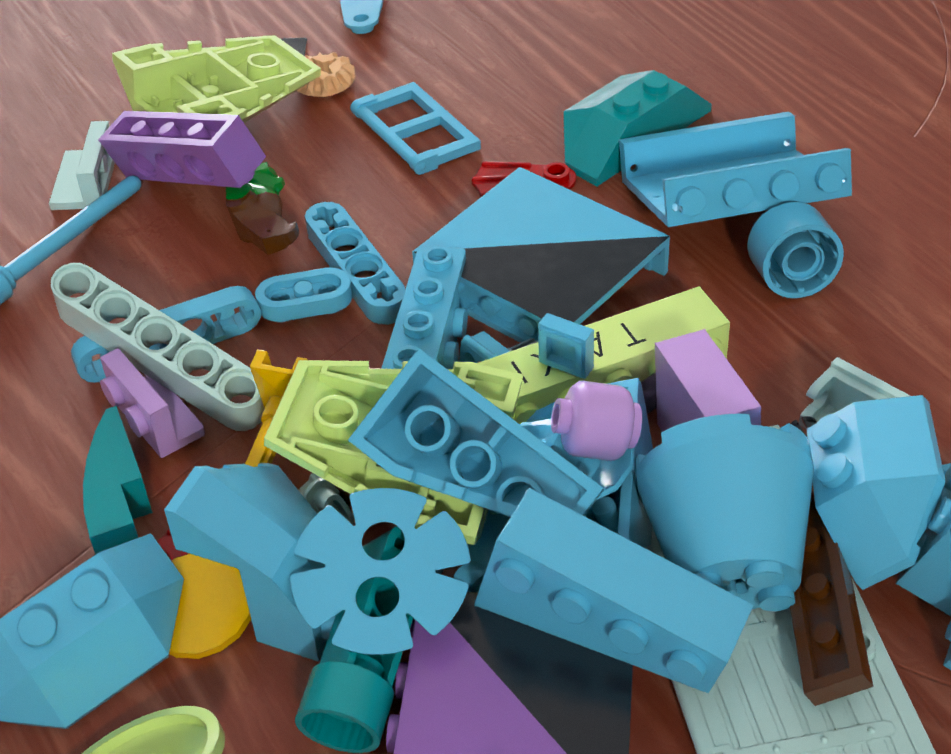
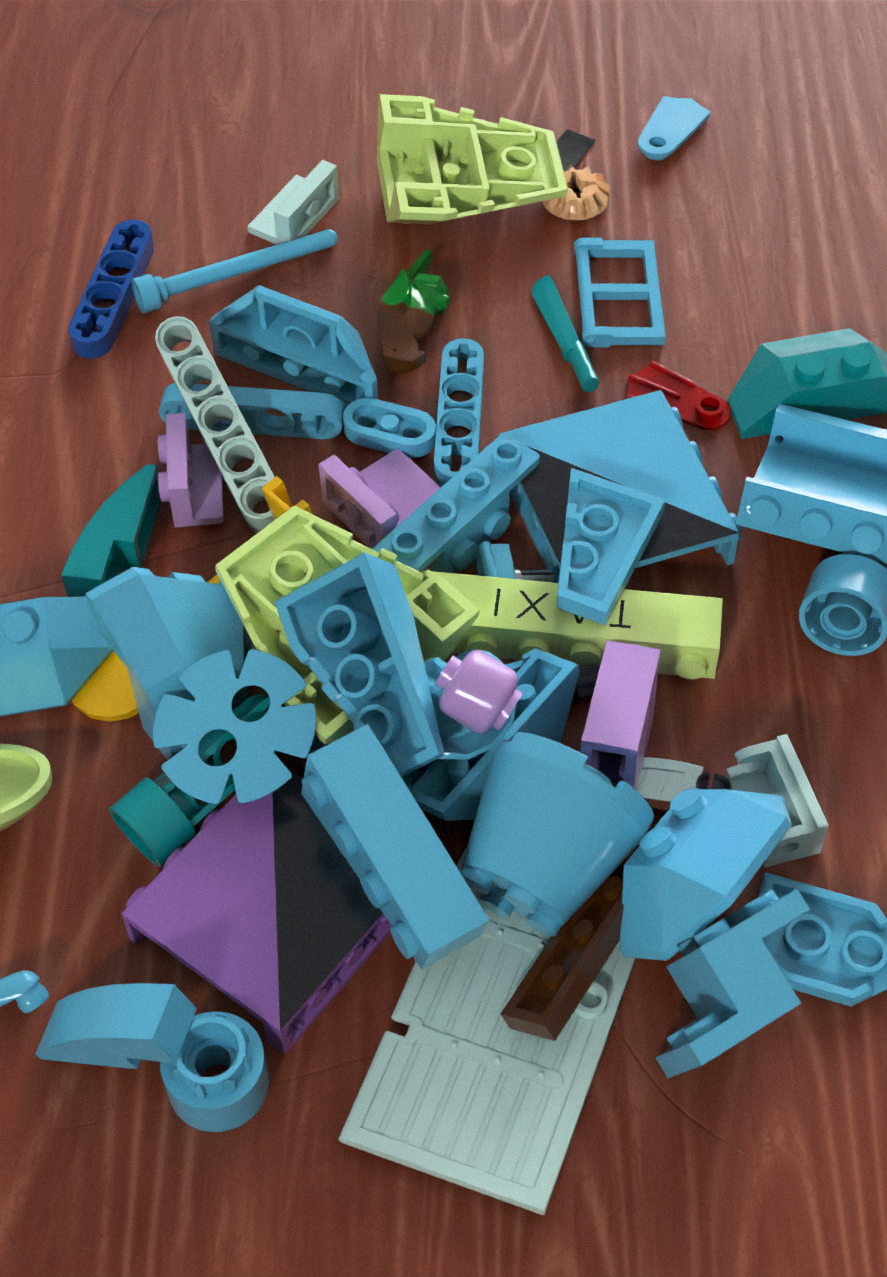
camera: 30 degrees right, 10 degrees up
medium lavender brick [98,111,266,188] -> none
medium azure tile [538,313,594,379] -> none
none -> medium azure wedge [209,285,378,406]
none -> lavender bracket [318,449,441,549]
none -> teal piece [532,275,599,392]
none -> medium azure wing [557,468,665,625]

